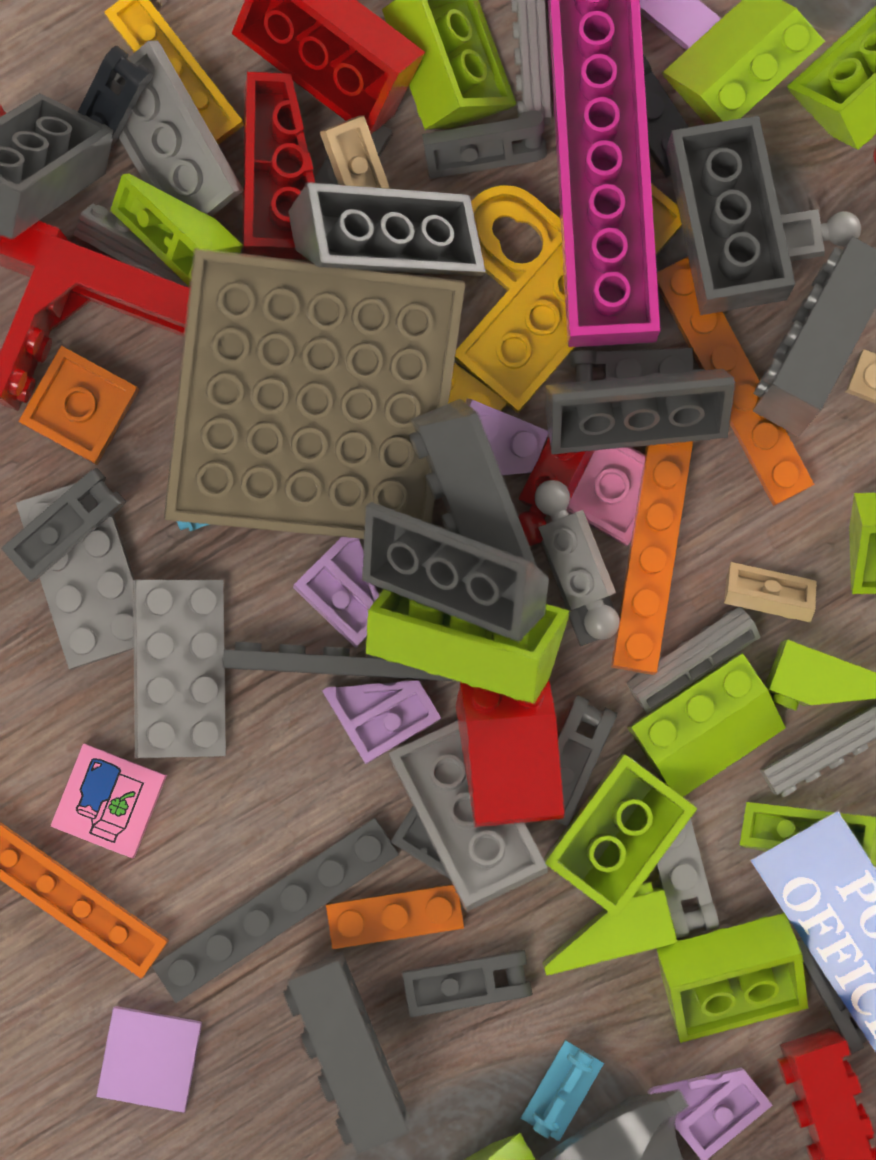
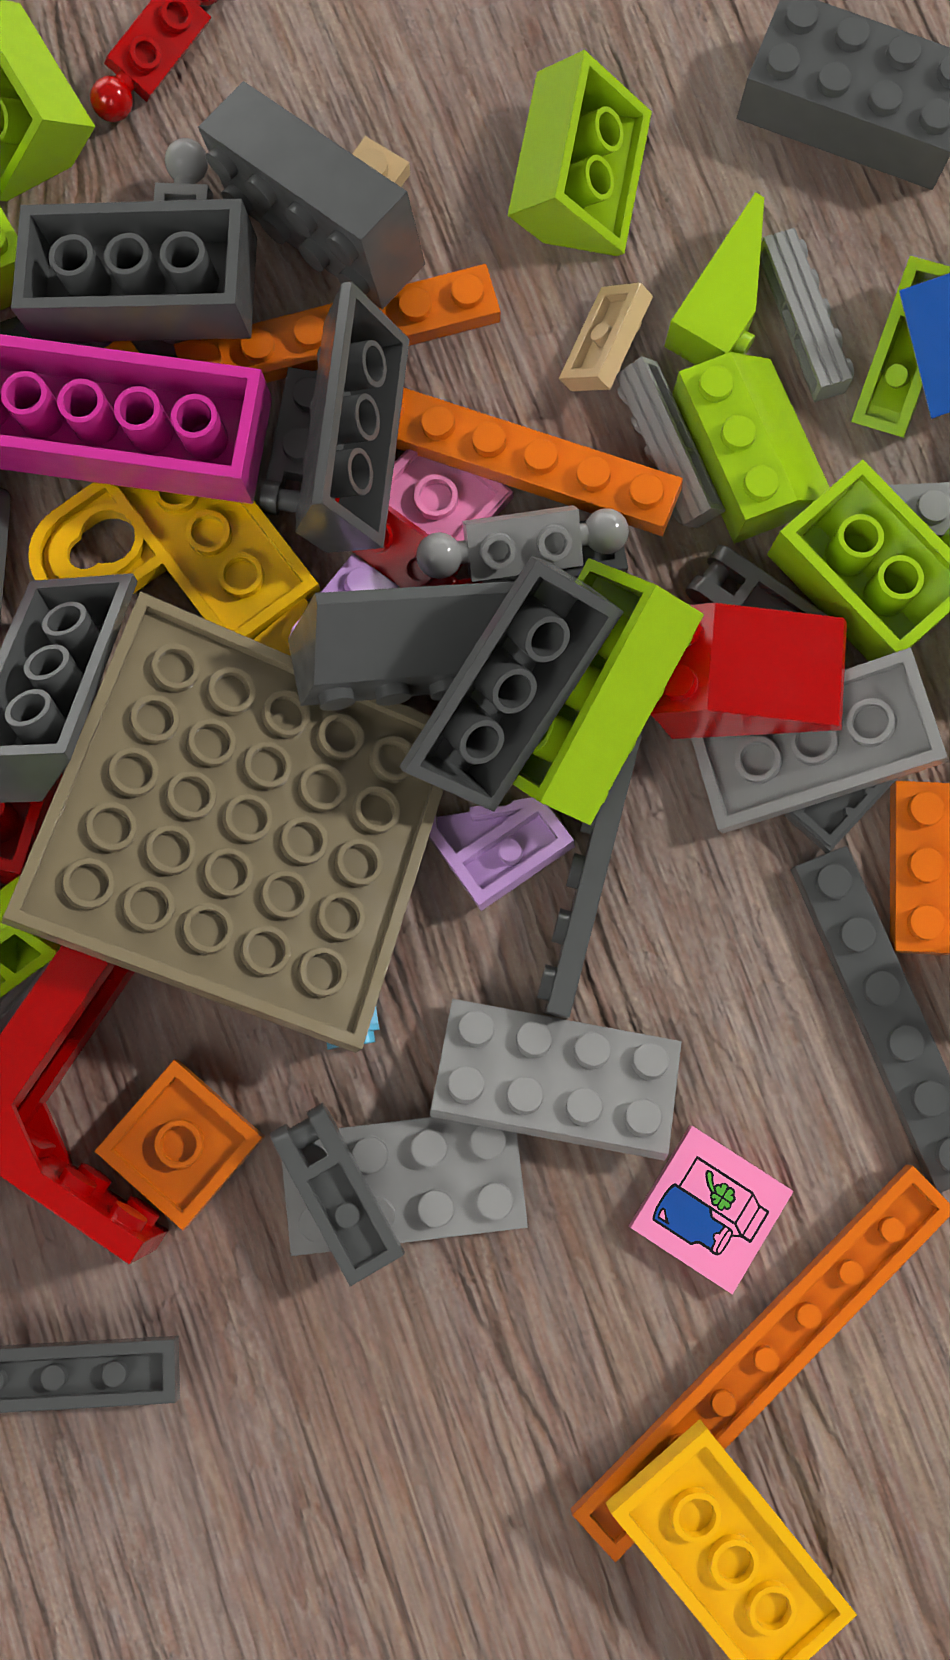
camera: 80 degrees left, 5 degrees down
lavender wing [322,680,442,764] -> none

